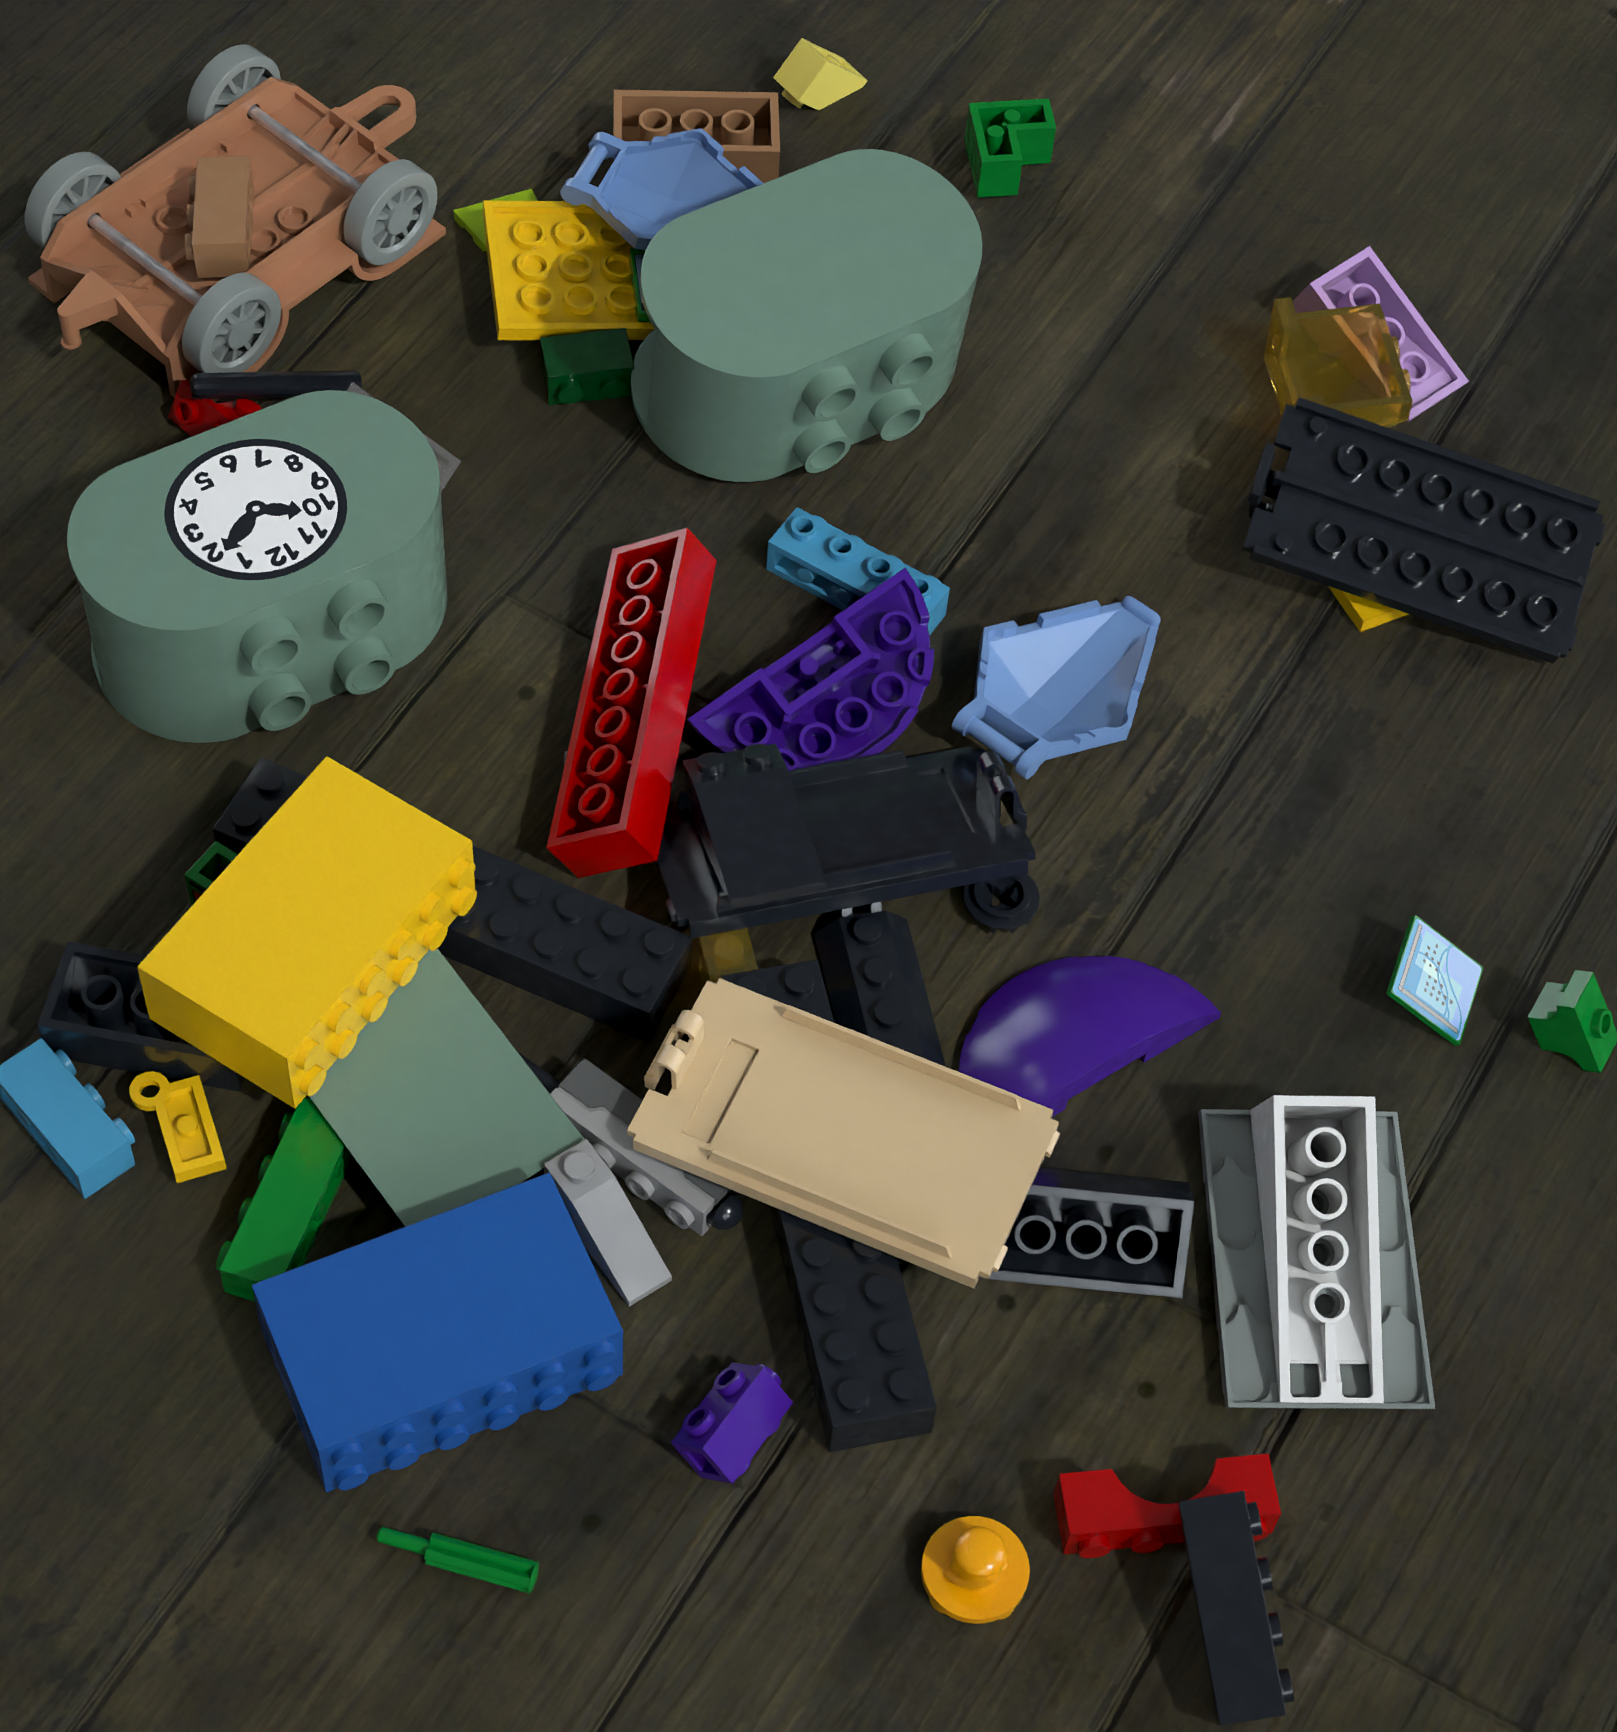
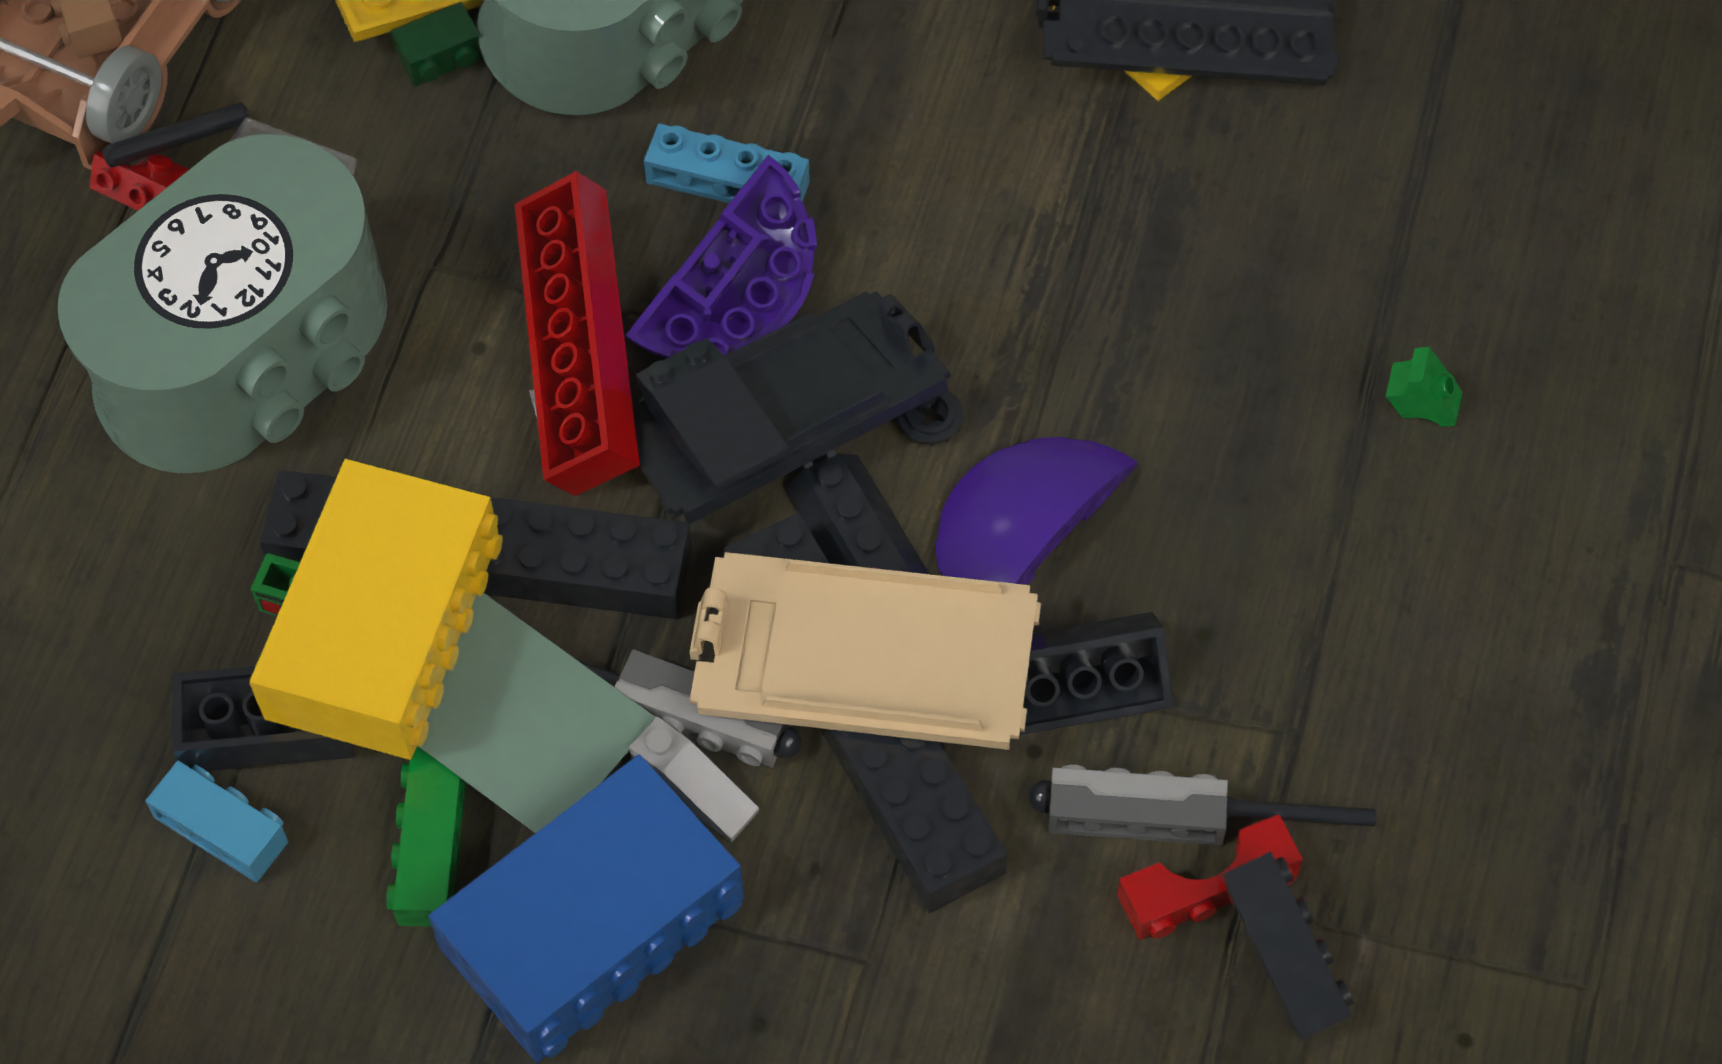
camera: 10 degrees left, 5 degrees up
yellow hinge [129,1071,227,1183] -> none
dark purple brick [671,1362,793,1484] -> none
clear yellow brick [698,928,758,987] -> none
light orange plate [921,1516,1030,1624] -> none
medium blue windscreen [952,596,1161,780] -> none
piece [1198,1095,1435,1409] -> none
piece [1386,915,1483,1046] -> none
none -> piece [1029,765,1376,846]

